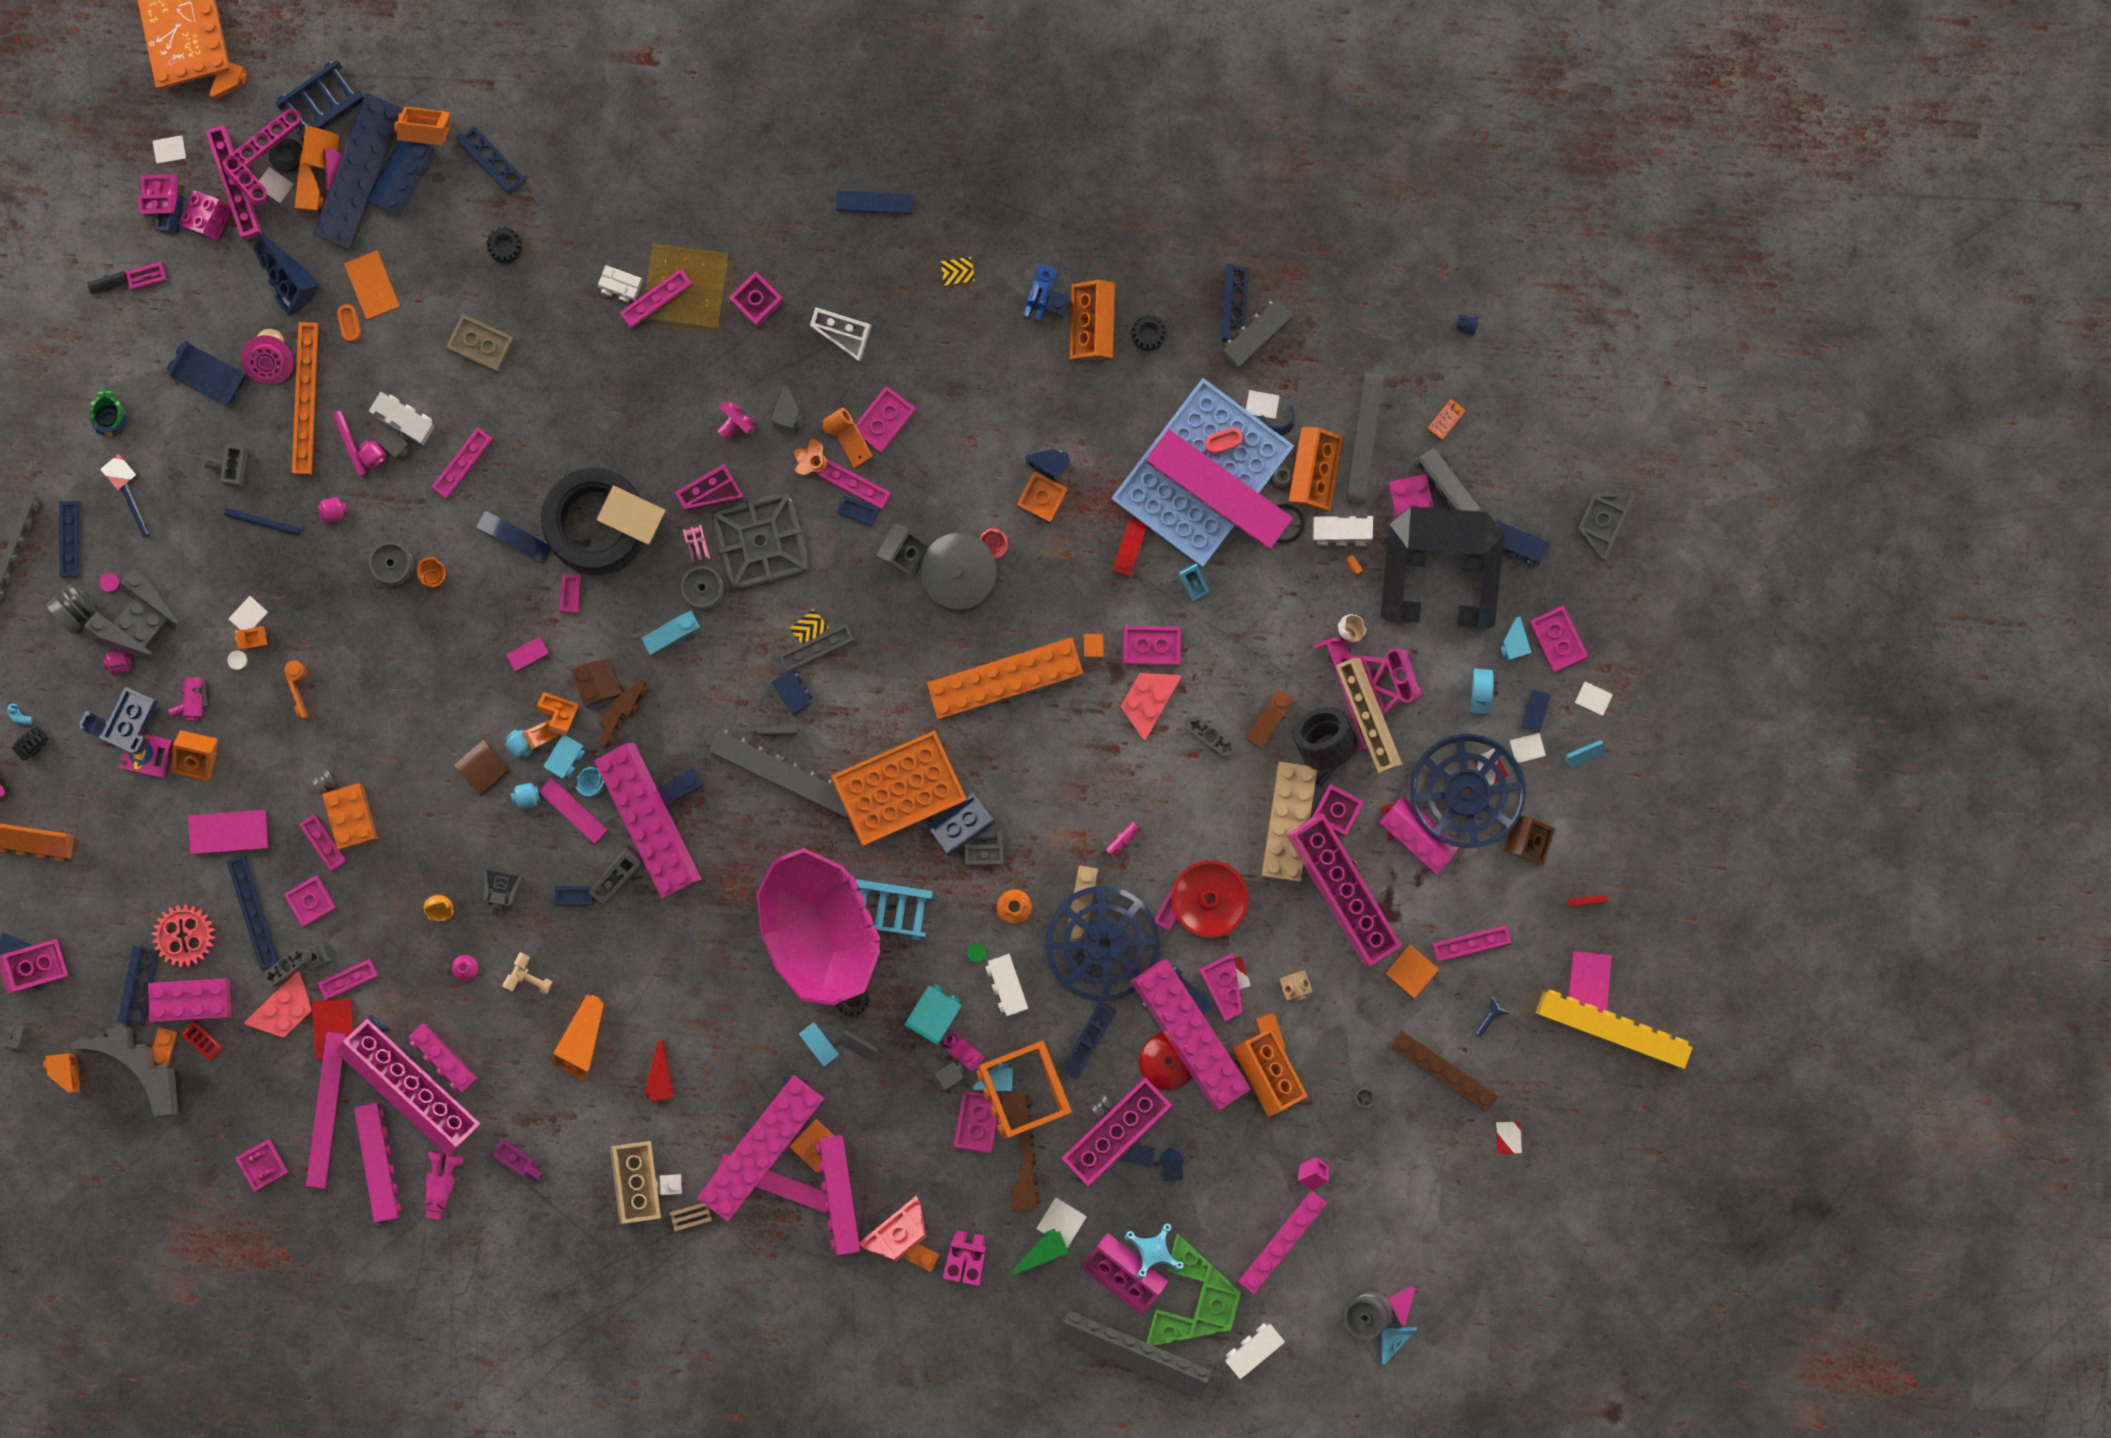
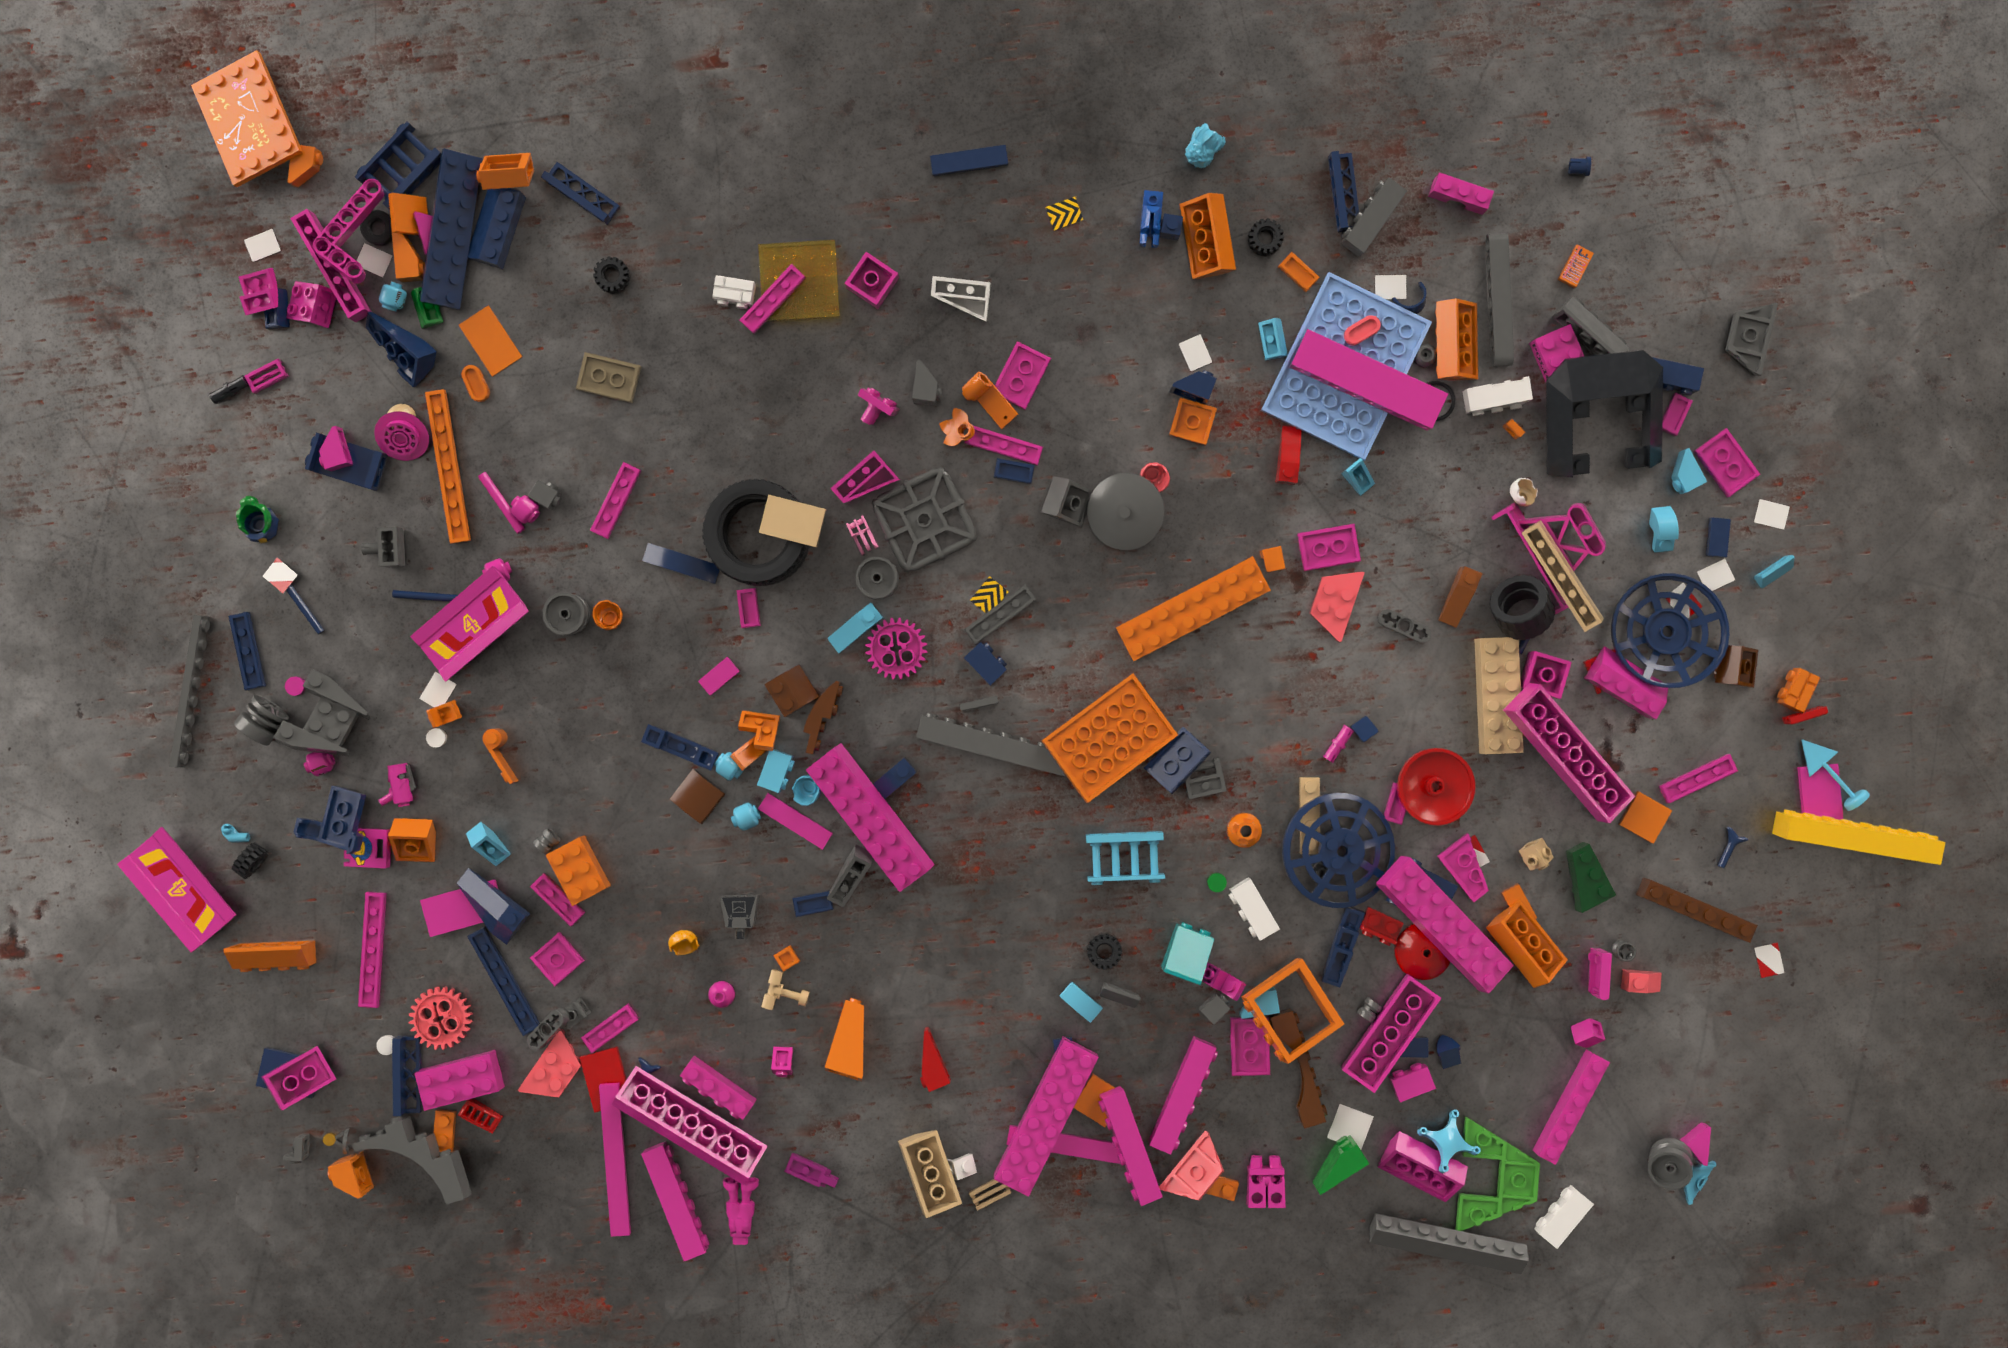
camera: 10 degrees left, 5 degrees up
dark pink plate [235,1139,289,1192] -> none
white wedge [369,391,435,445] -> none
dark pink windscreen [756,848,881,1005] -> none
none -> dark pink slope [319,426,353,471]
none -> piece [323,1128,350,1154]
none -> dark pink tile [358,892,387,1008]
none -> white tile [377,1035,395,1055]
none -> medium azure head [379,281,407,312]
none -> dark pink hinge [410,566,529,682]
none -> green slope [411,287,443,329]
none -> dark blue wedge [457,868,530,945]
none -> medium azure slope [466,822,511,866]
none -> dark blue slope [641,724,719,771]
none -> dark pink bracket [771,1047,793,1077]
none -> orange tile [773,945,800,972]
none -> dark pink gear [865,618,928,679]
none -> dark pink brick [1148,1036,1218,1155]
none -> white sticker [1179,334,1212,371]
none -> medium azure hair [1185,123,1226,168]
none -> medium azure slope [1258,318,1288,360]
none -> orange tile [1278,252,1320,292]
none -> dark blue slope [1350,716,1379,742]
none -> red bracket [1360,906,1404,946]
none -> dark pink brick [1388,1063,1436,1102]
none -> dark pink arch [1428,173,1494,215]
none -> dark green wedge [1566,842,1616,913]
none -> dark pink container [1588,948,1612,1000]
none -> coral slope [1621,969,1662,993]
none -> dark pink tile [1662,393,1693,436]
none -> orange brick [1777,668,1820,713]
none -> medium azure piece [1801,740,1870,811]

